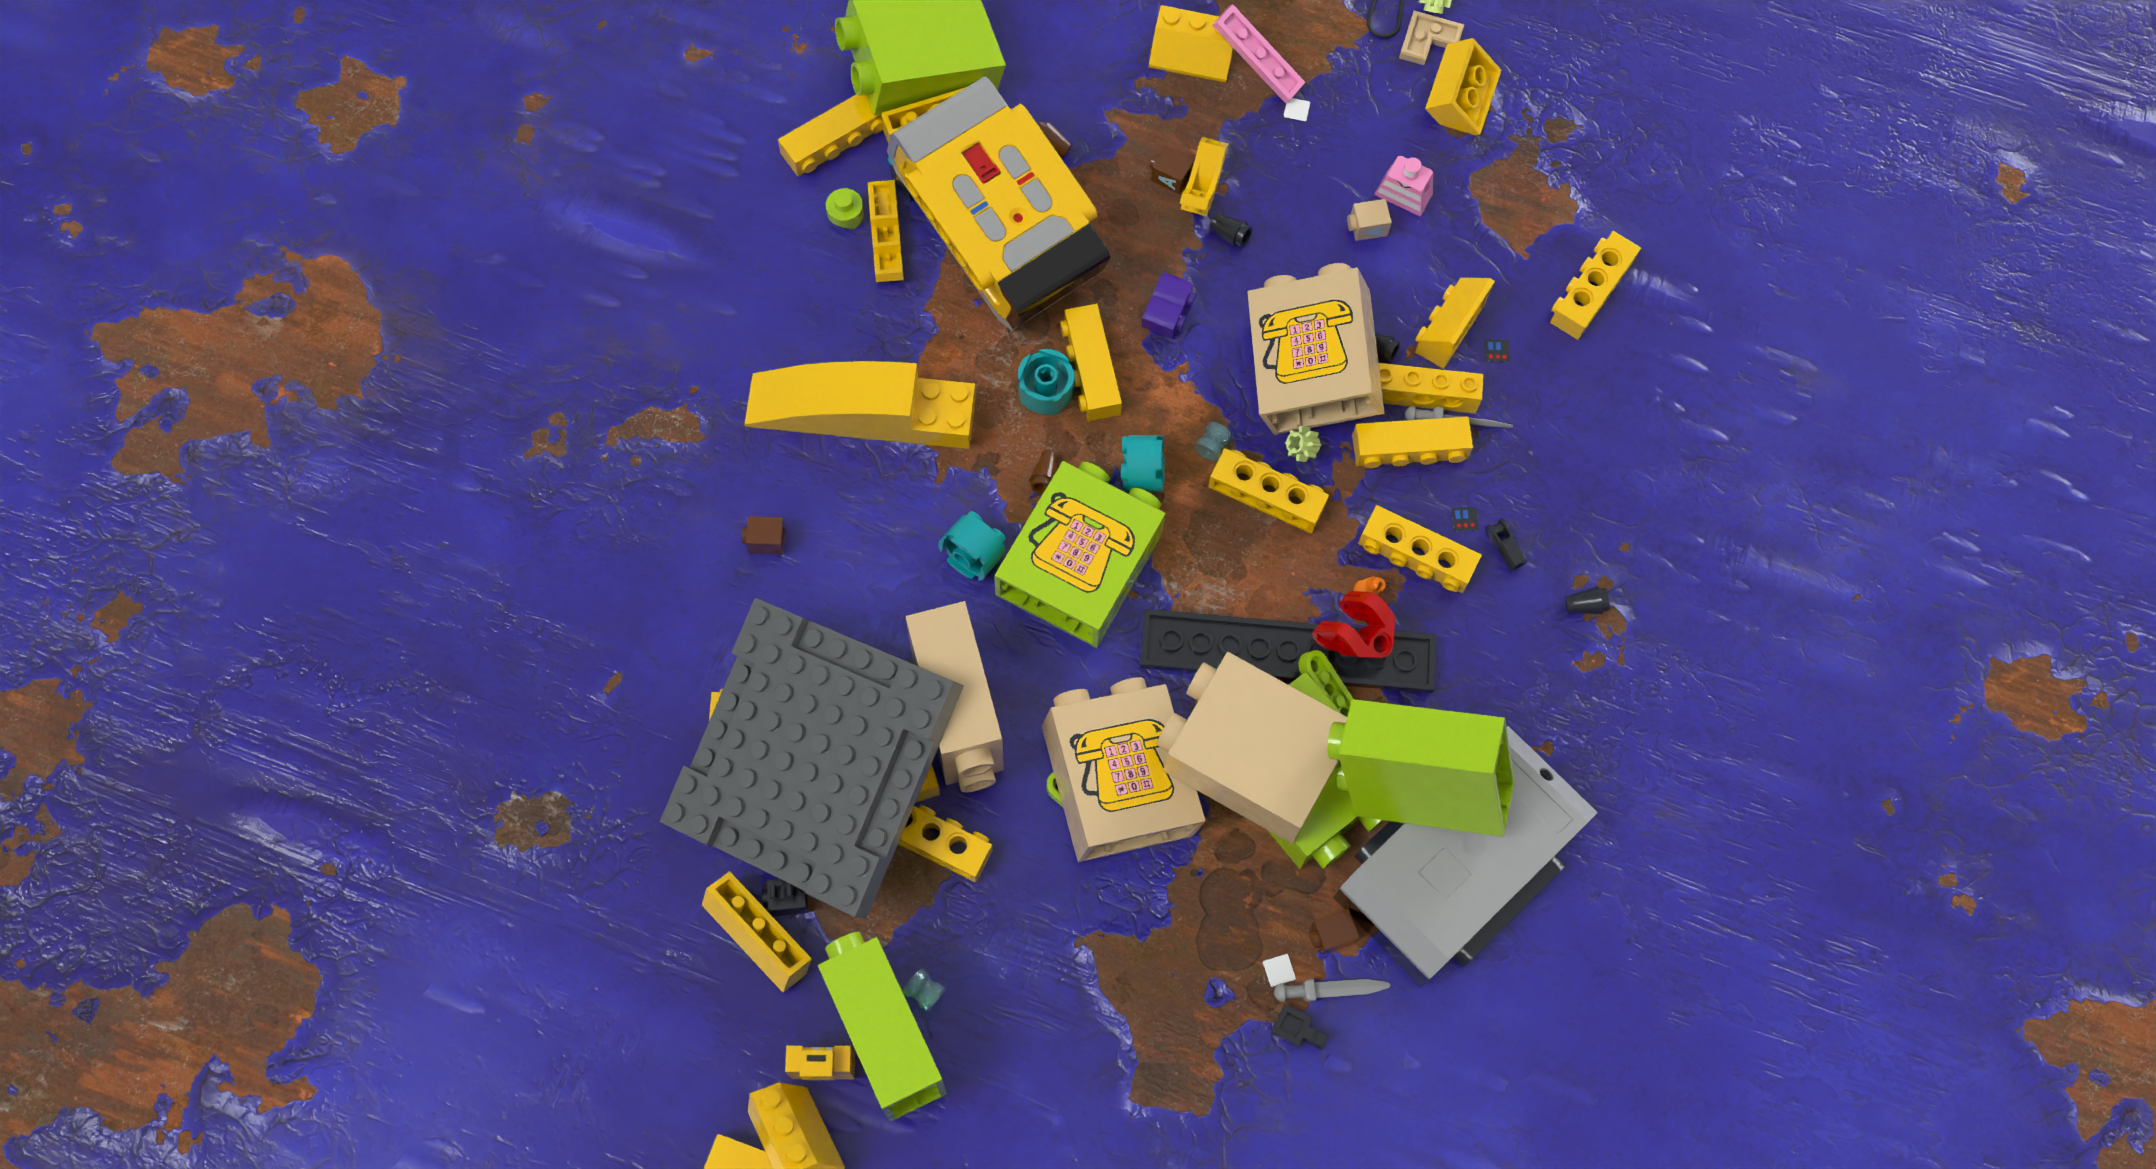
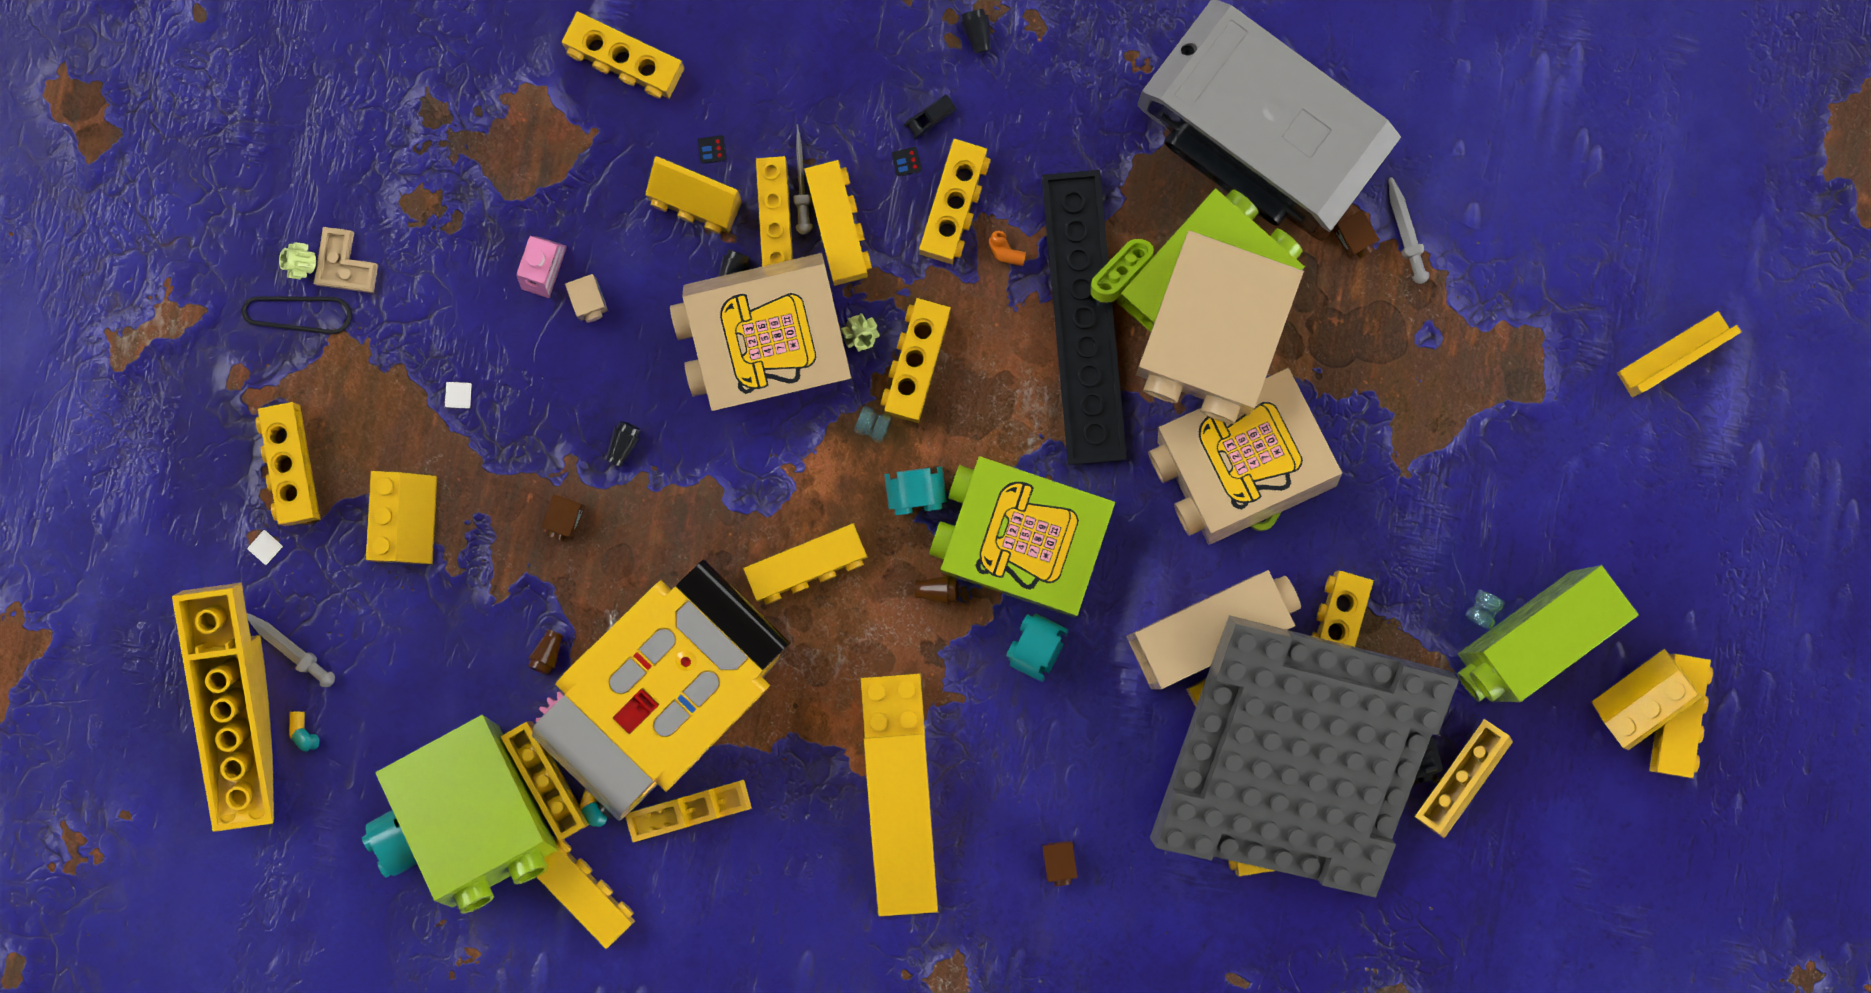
camera: 95 degrees left, 15 degrees up
yellow piece [785,1046,855,1080] -> none
lime piece [826,188,864,229] -> none
teal brick [1018,349,1074,415] -> none
dark purple brick [1142,272,1196,338] -> none
yellow arch [1180,137,1229,216] -> none
bright pink plate [1212,4,1305,103] -> none
white sticker [1263,954,1296,987] -> none
black plate [1270,1004,1328,1051] -> none
red piece [1312,591,1395,658] -> none
lime brick [1327,699,1515,837] -> none
yellow slope [1425,38,1502,136] -> none

